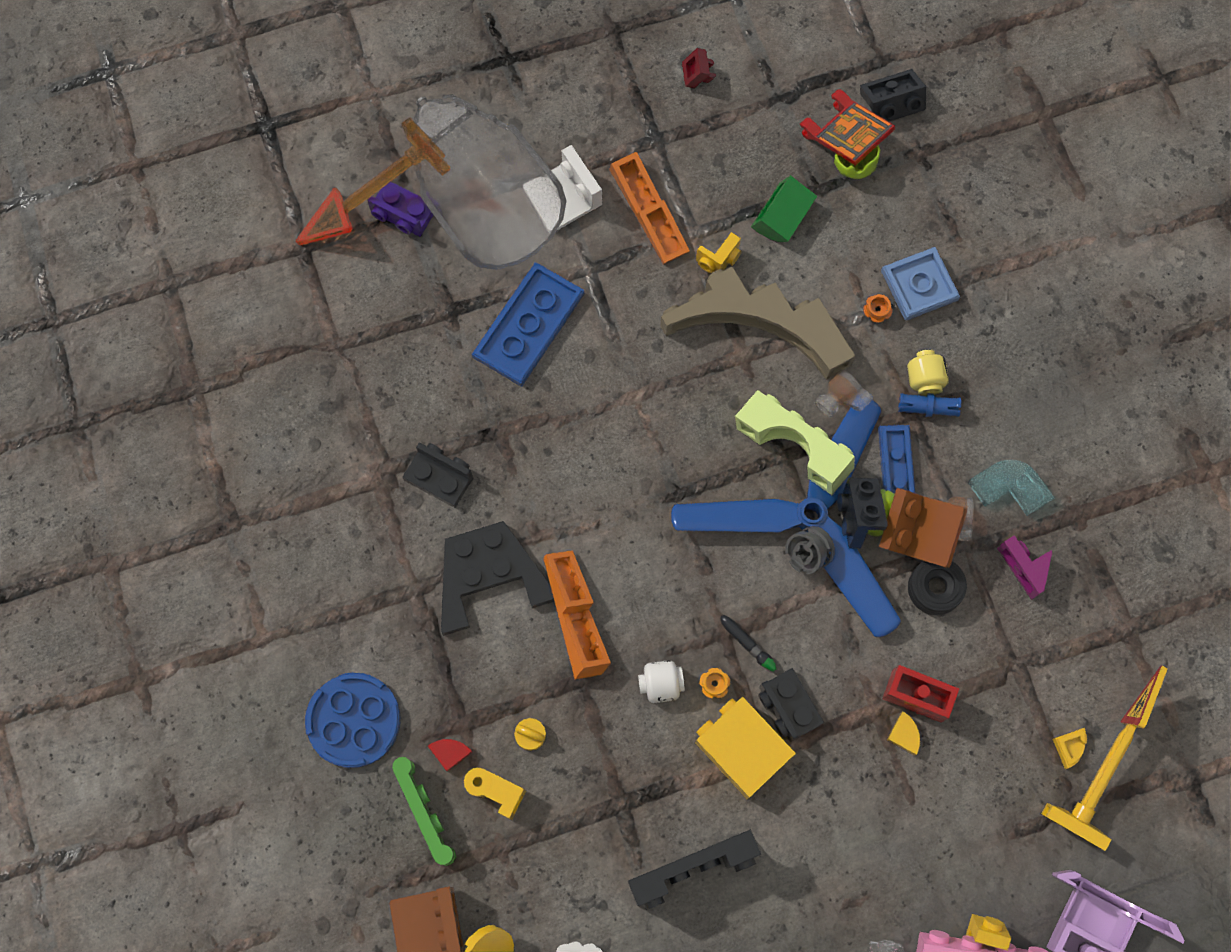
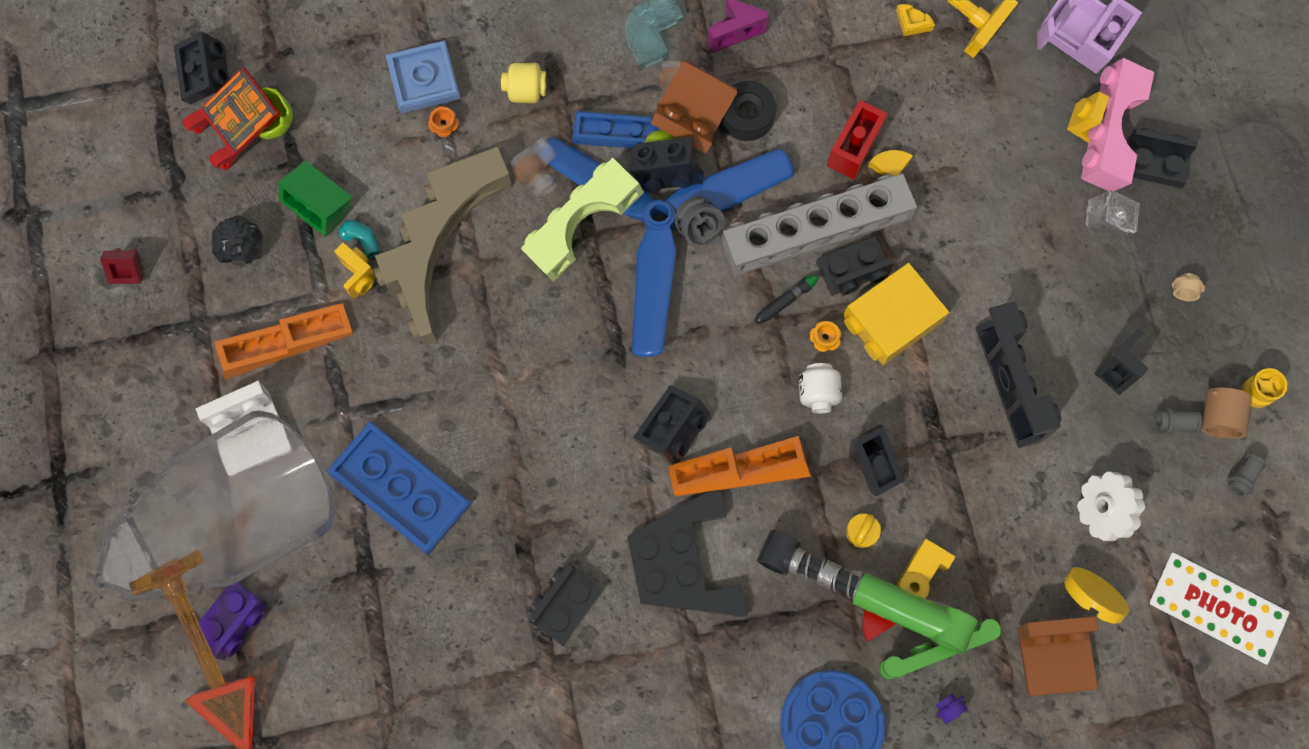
camera: 85 degrees left, 0 degrees up
blue pin [898,393,961,417] -> none
none -> black piece [211,216,263,265]
none -> teal arm [338,220,381,259]
none -> black bracket [633,385,710,465]
none -> light grey brick [722,174,917,276]
none -> bright green piece [756,530,978,654]
none -> black slope [849,424,904,496]
none -> dark purple plate [936,693,968,725]

